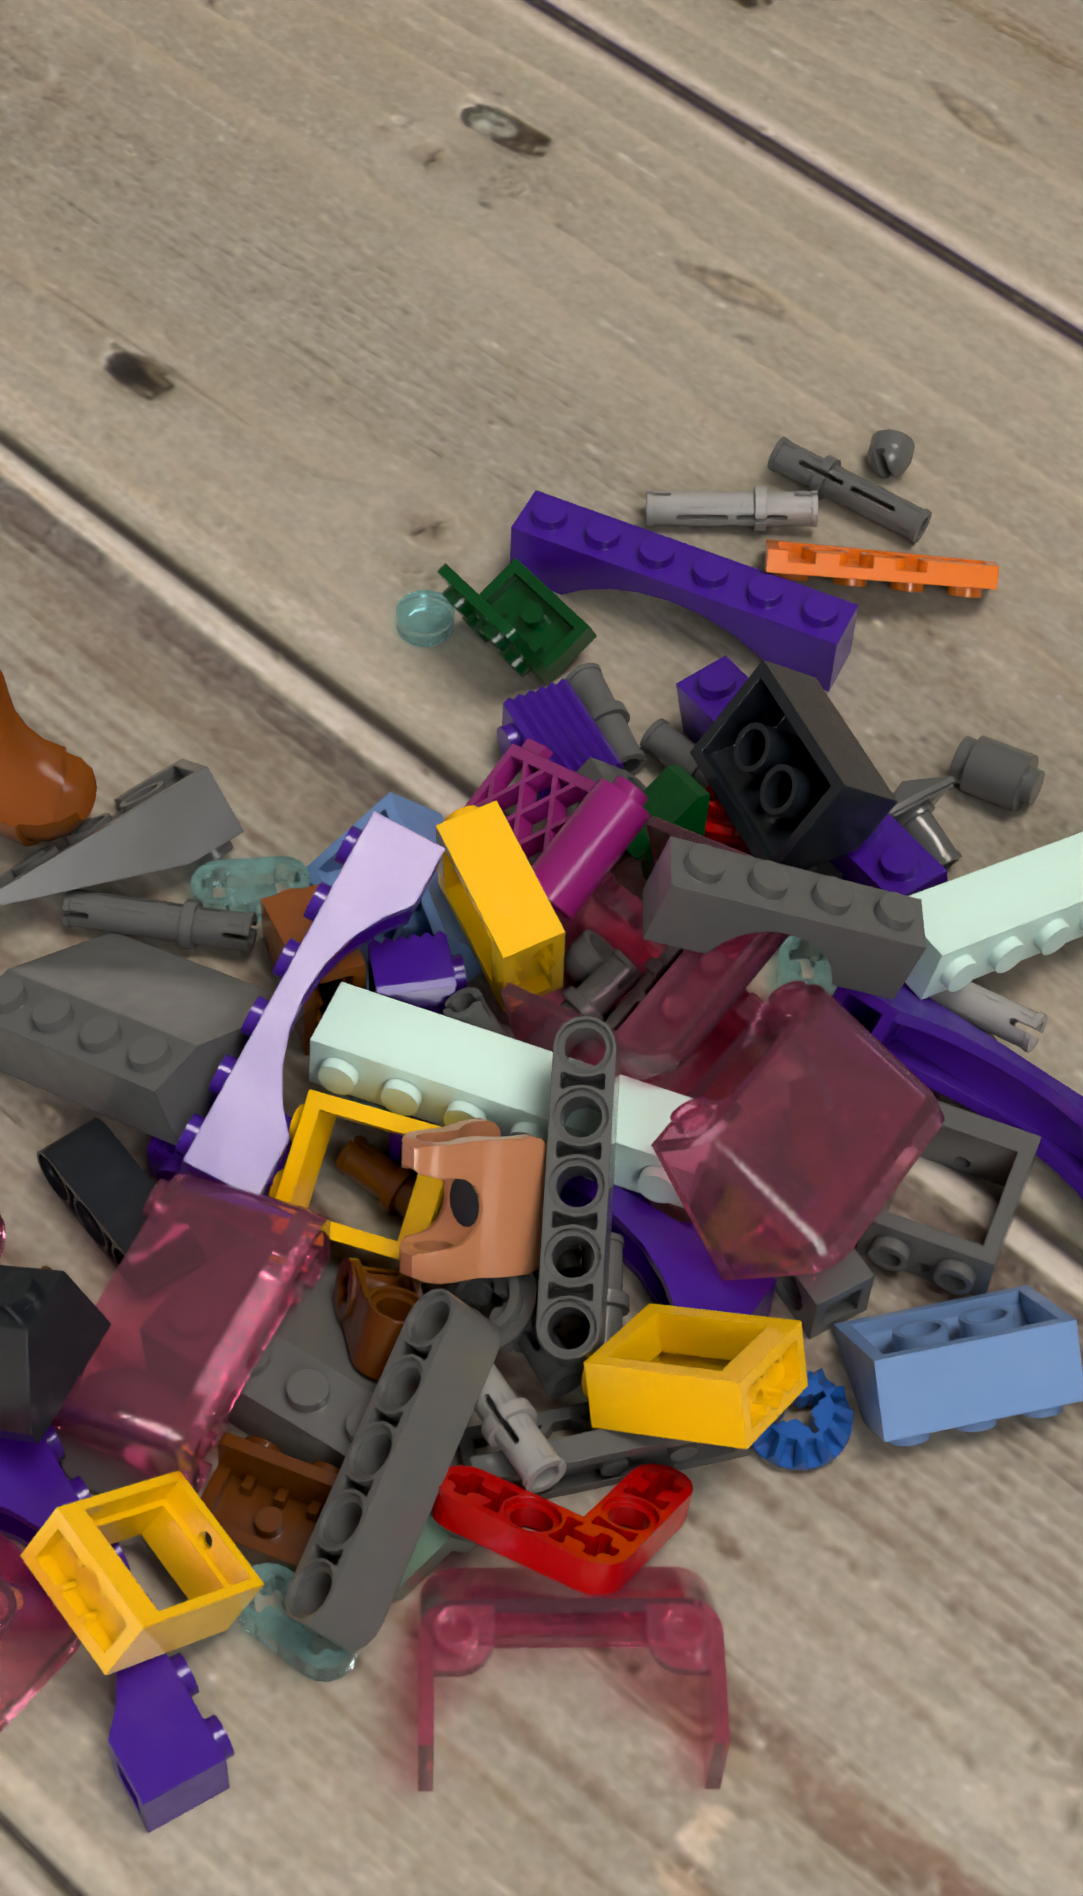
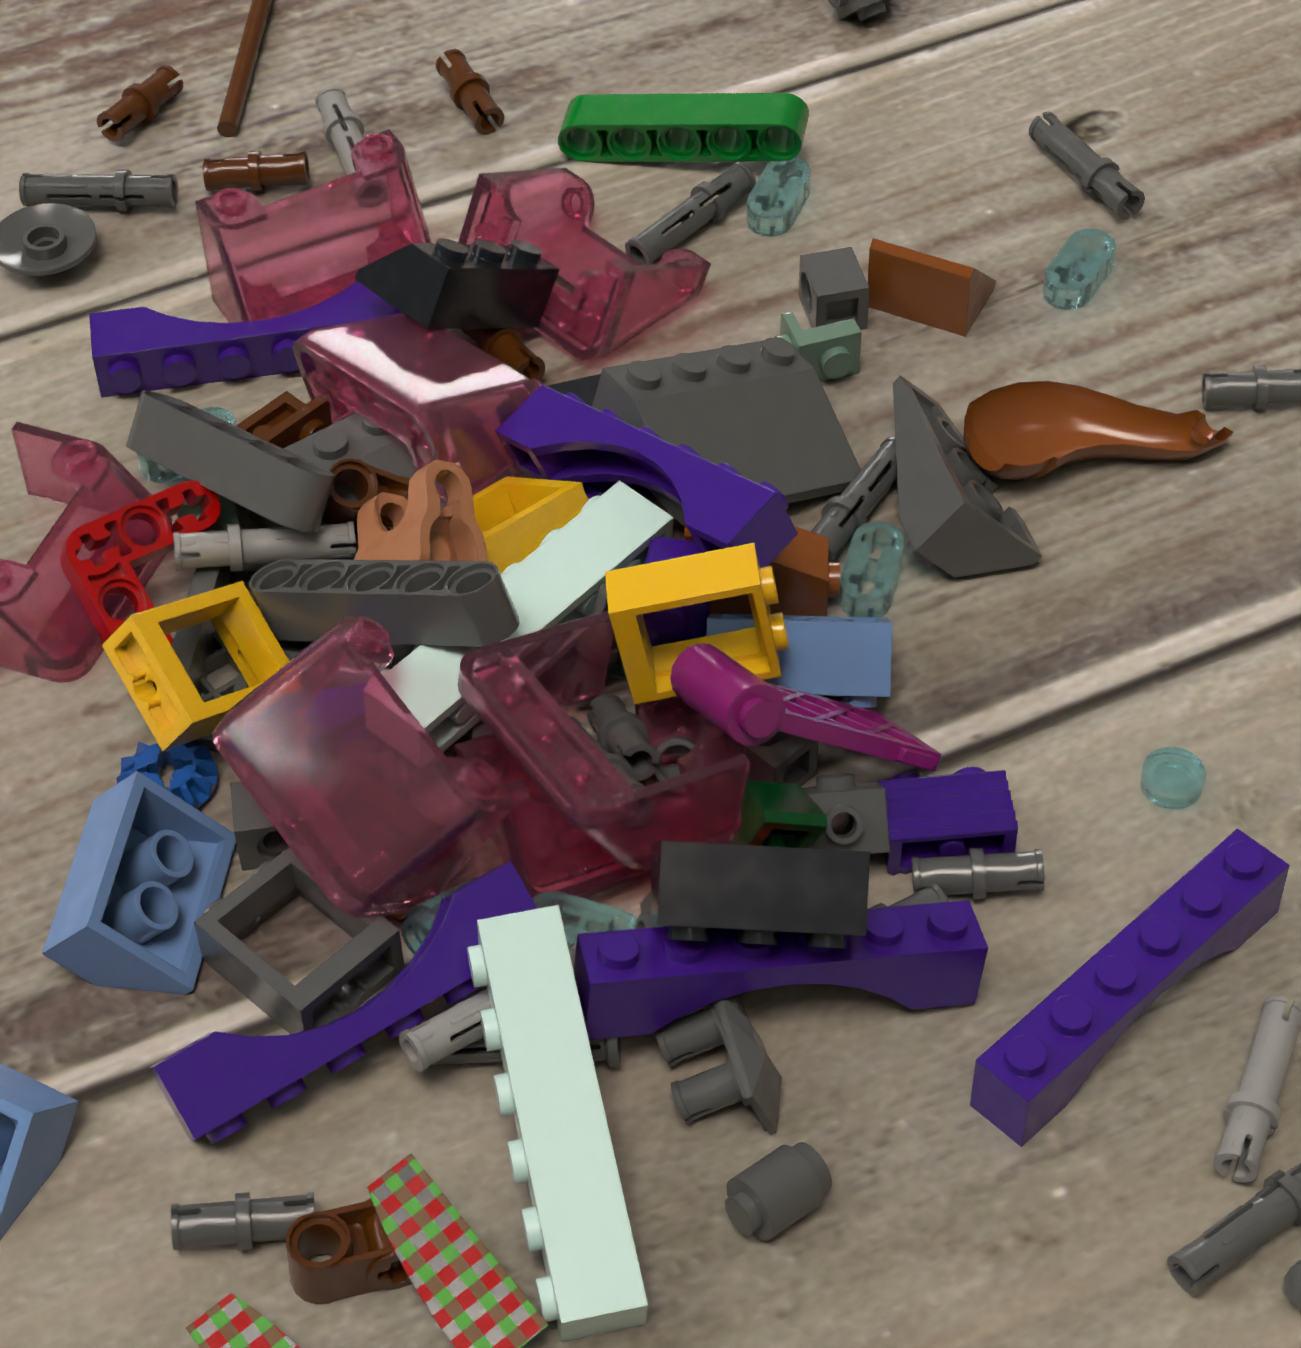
camera: 115 degrees right, 5 degrees down
yellow window [20,1470,264,1676] -> none
dark green bracket [437,558,597,686] -> none
dark grey arch [643,836,926,1000] -> none
orange wing [764,539,1000,598] -> none

